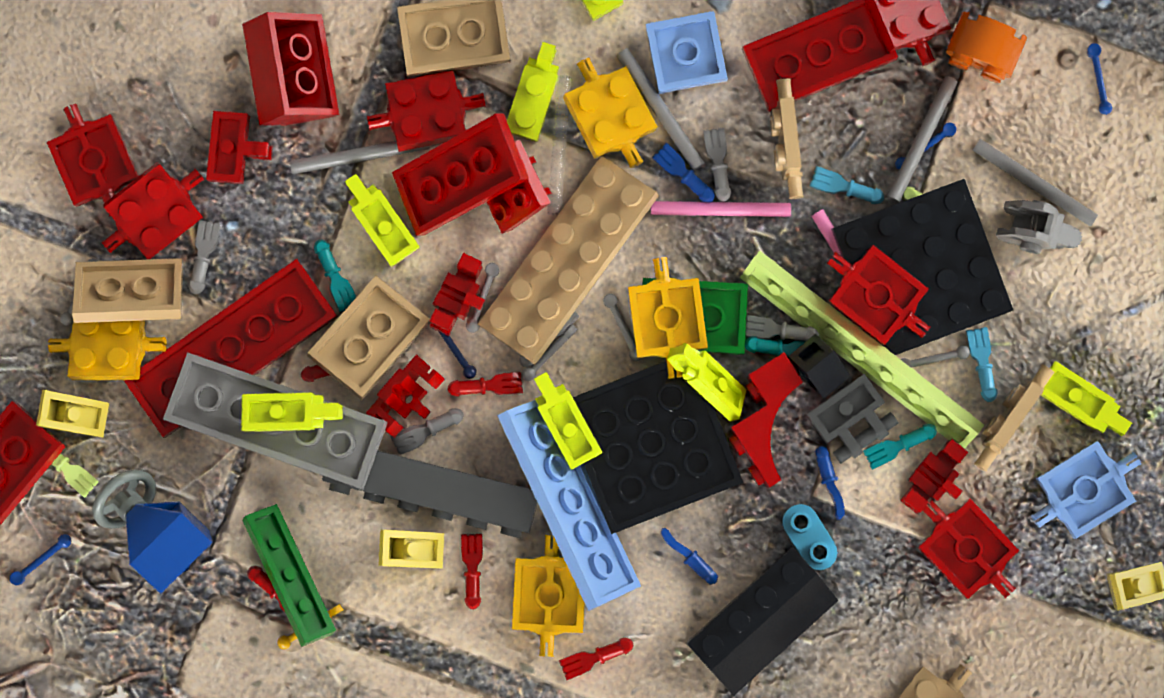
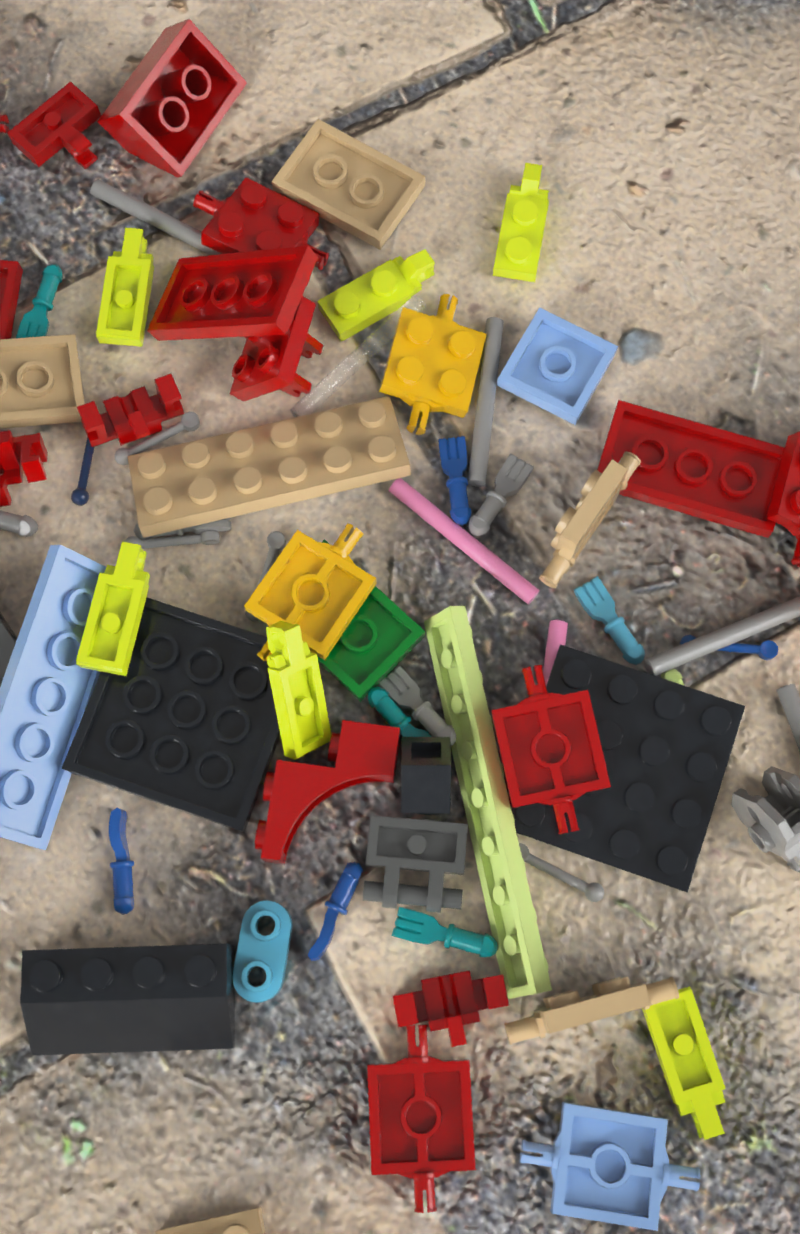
camera: 35 degrees right, 10 degrees down
red piece [447,372,523,397] -> none
medium azure piece [966,327,998,402] -> none

